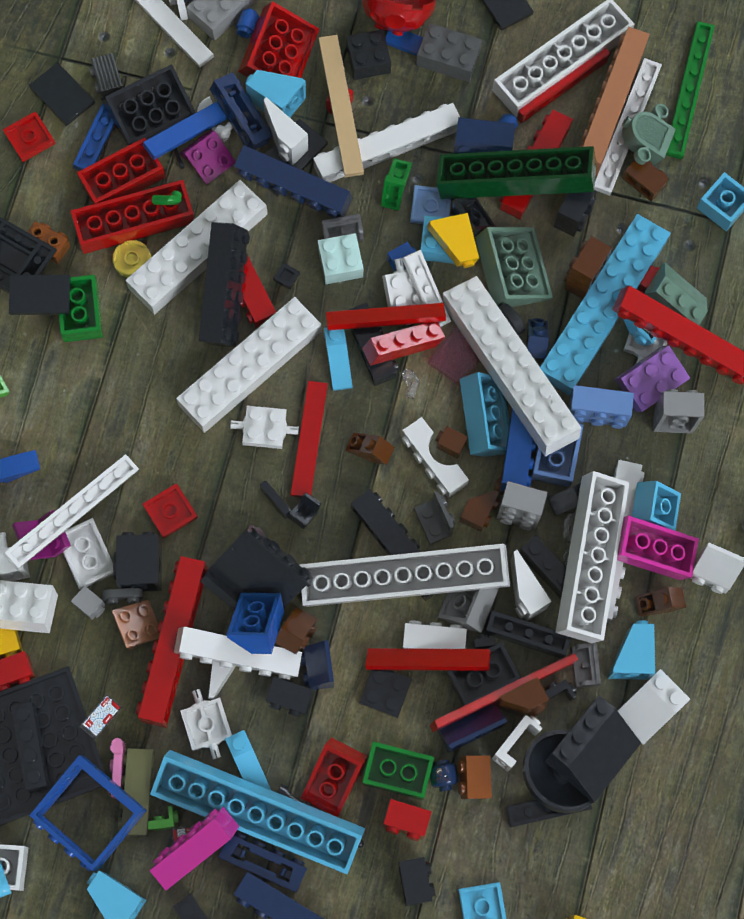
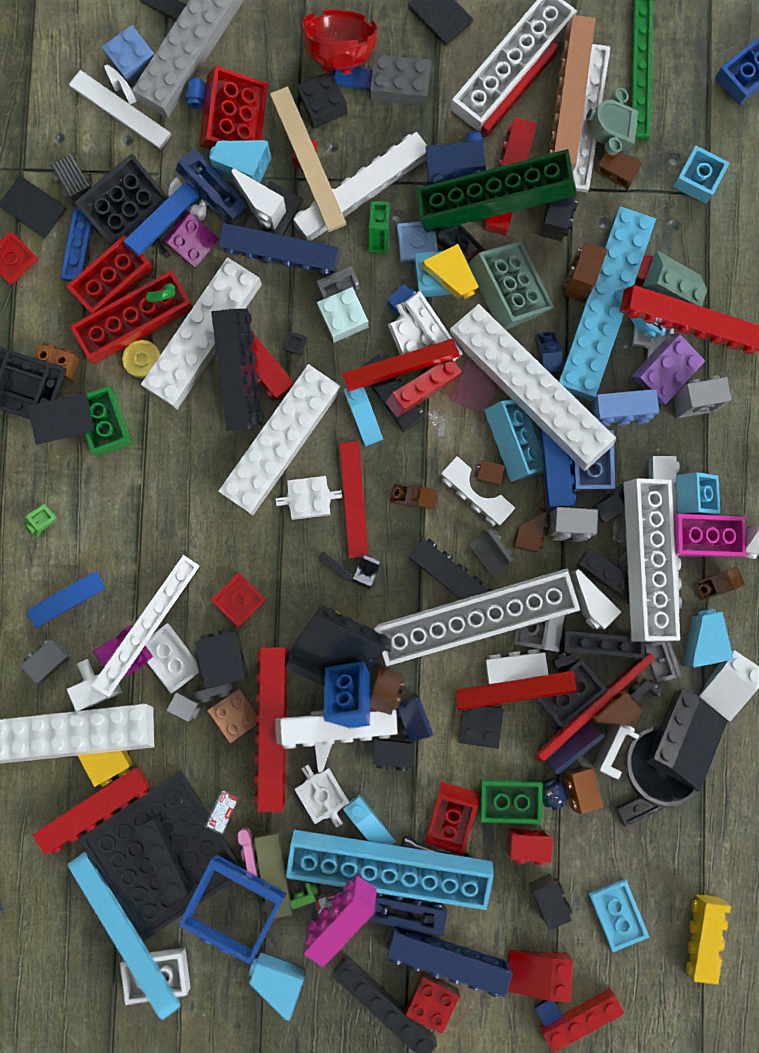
camera: 10 degrees left, 10 degrees up
black tyre [499,303,525,336] -> none

